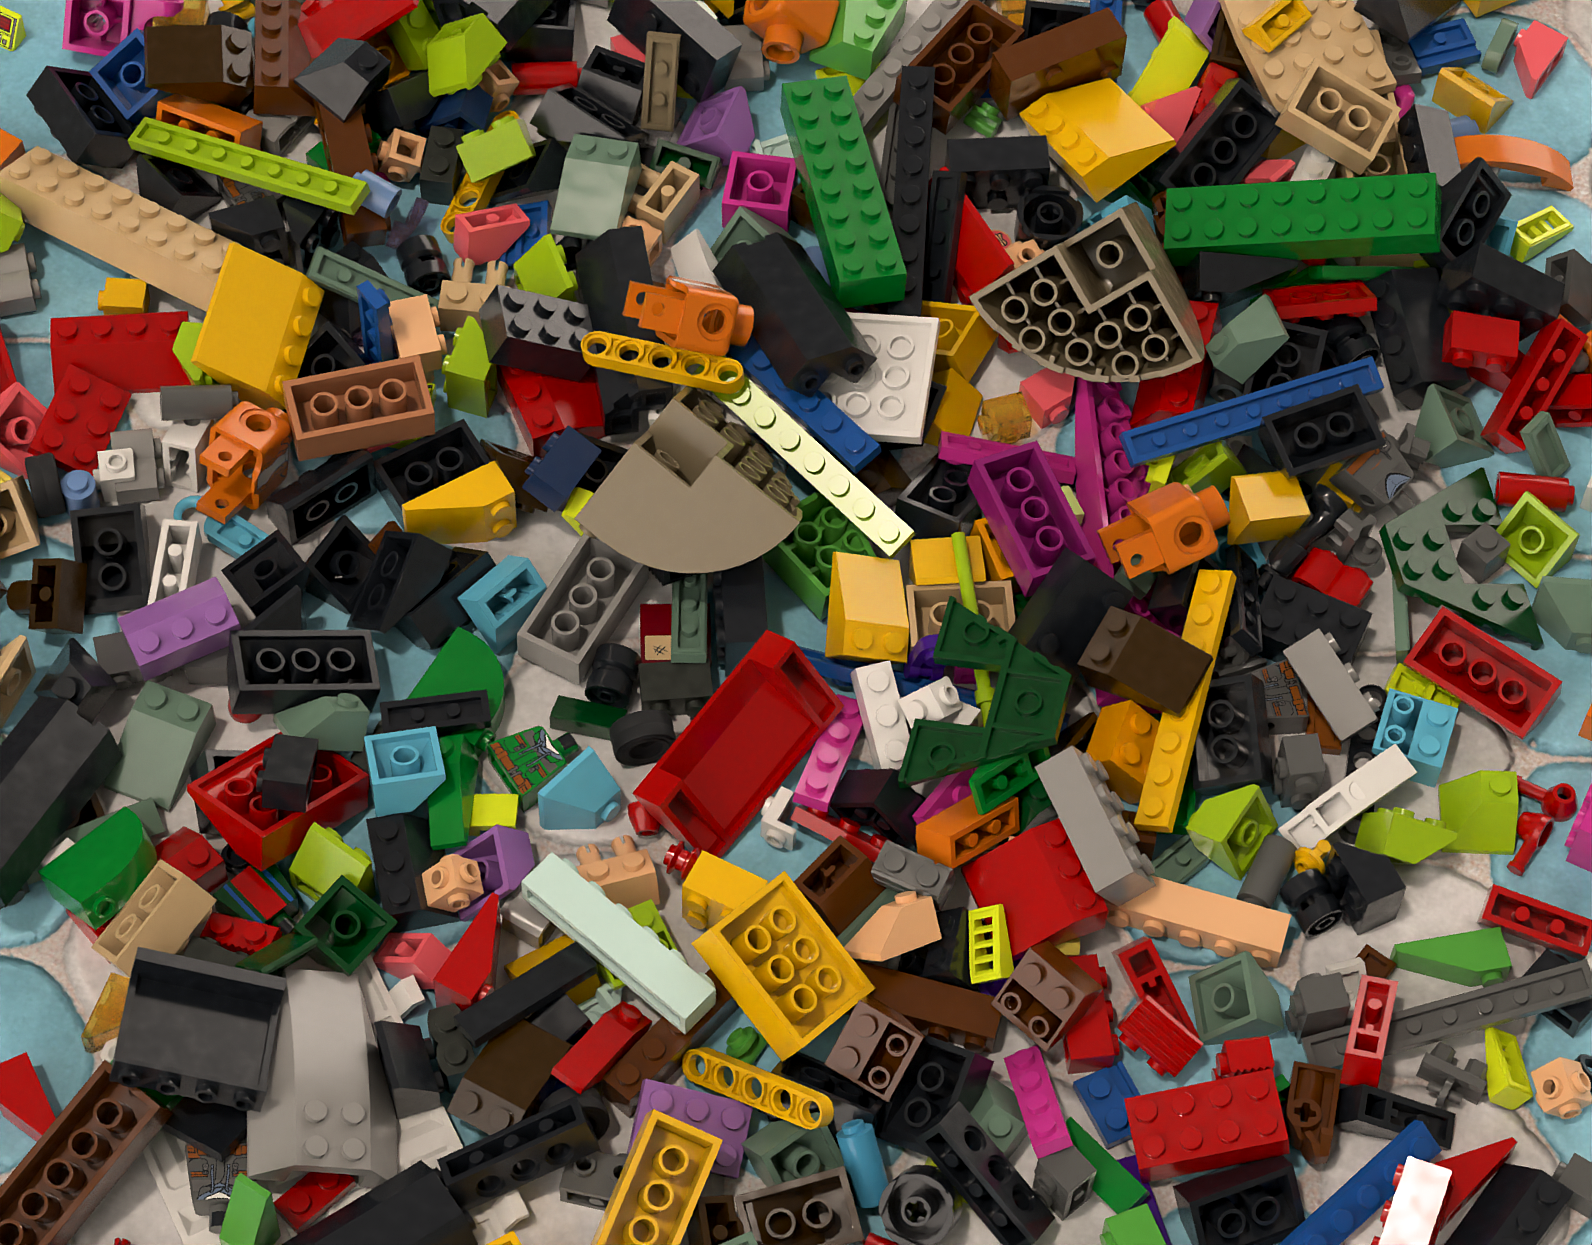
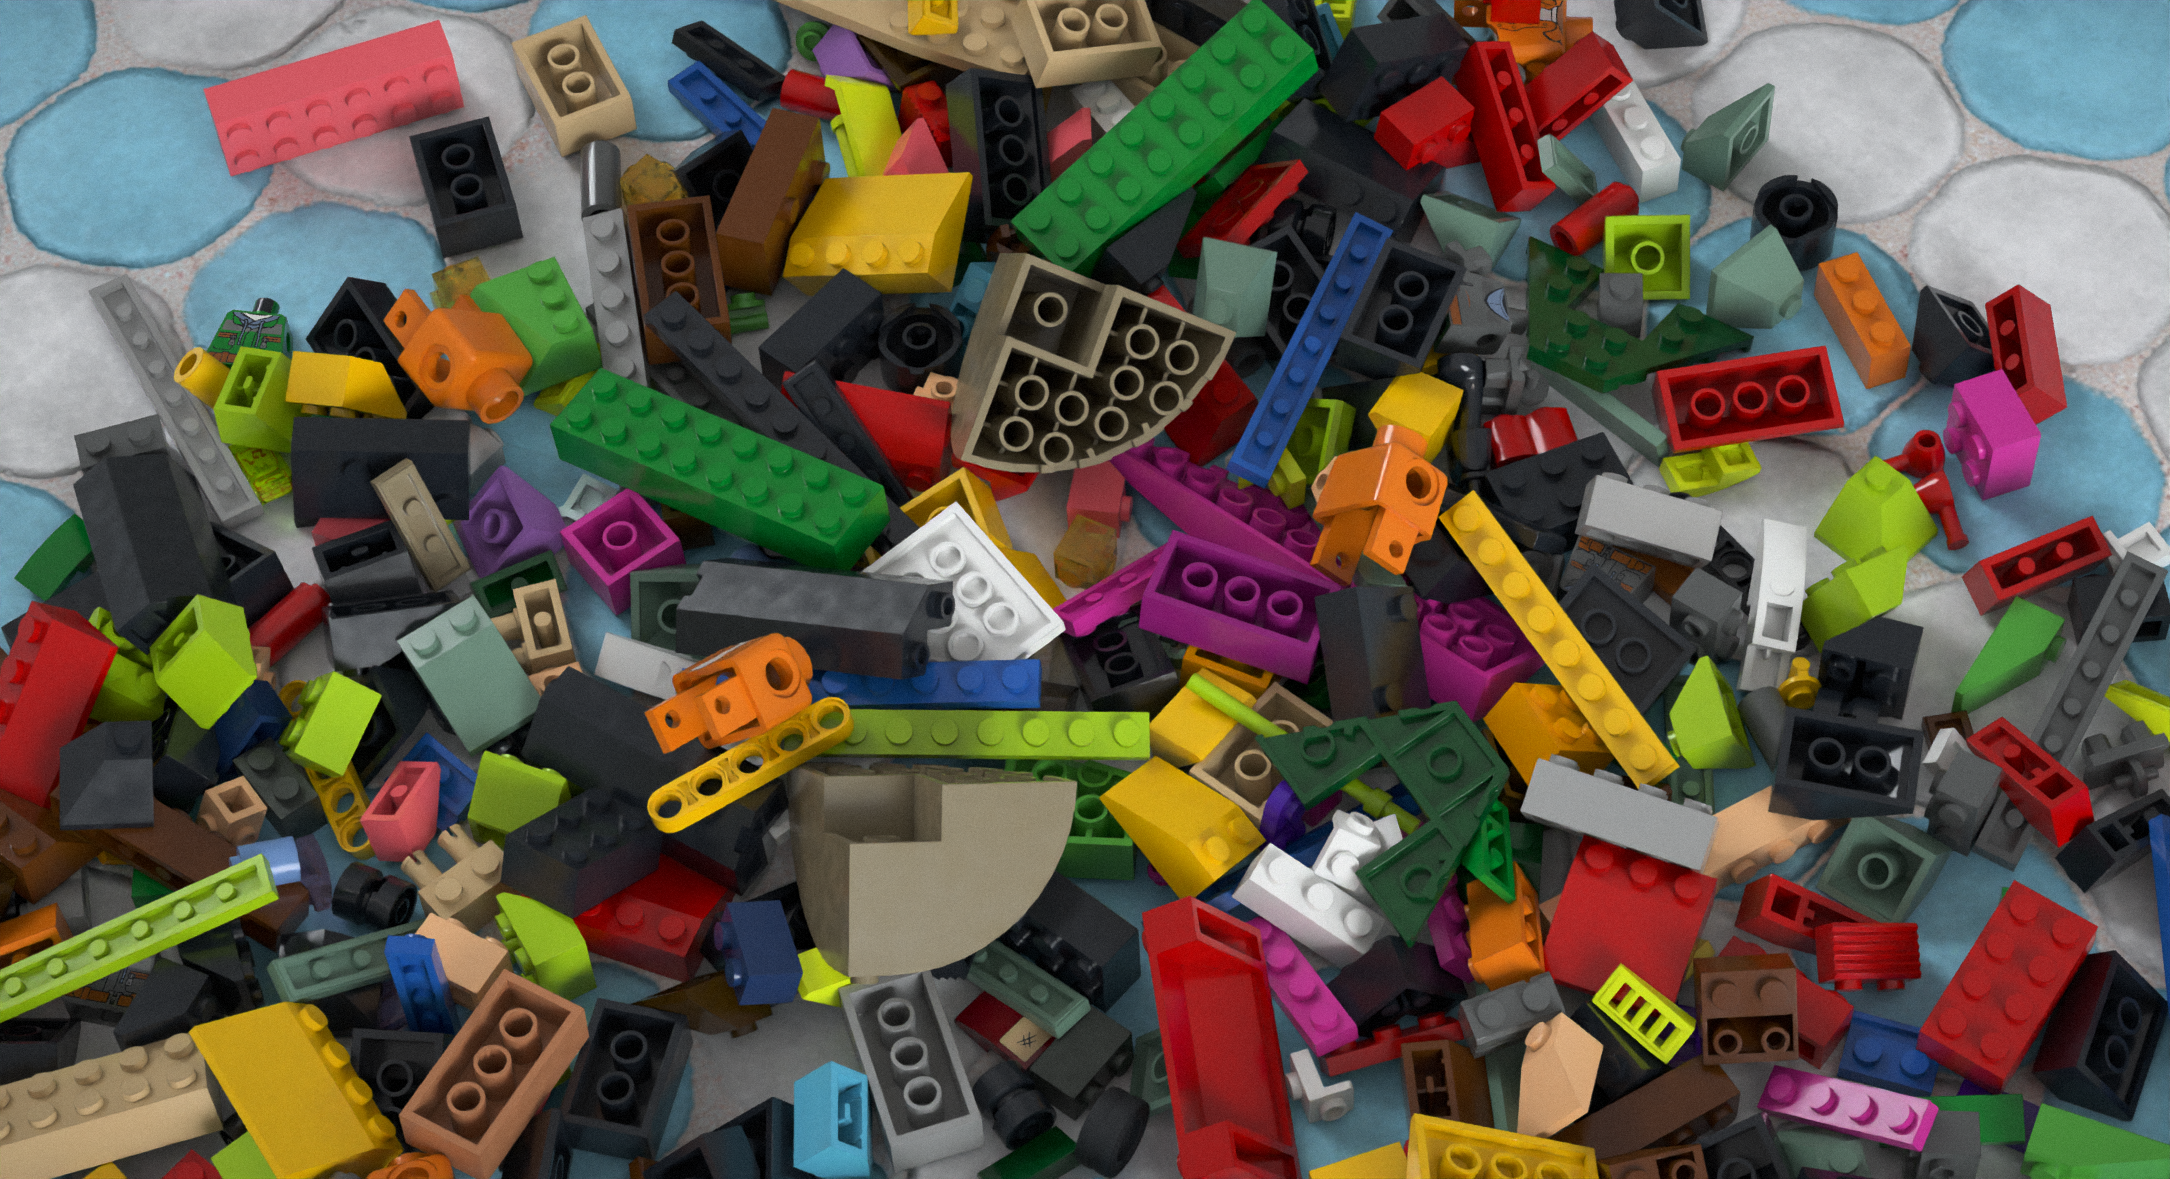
camera: 40 degrees left, 5 degrees down
yellow slope [402,460,517,544] -> none
dark brown slope [1077,606,1214,718] -> none
red brick [1211,1036,1275,1081] -> none
reddish brown piece [1284,1061,1342,1165] -> none
medium azure slope [1371,688,1459,788] -> none
none -> black slope [1768,706,1924,820]

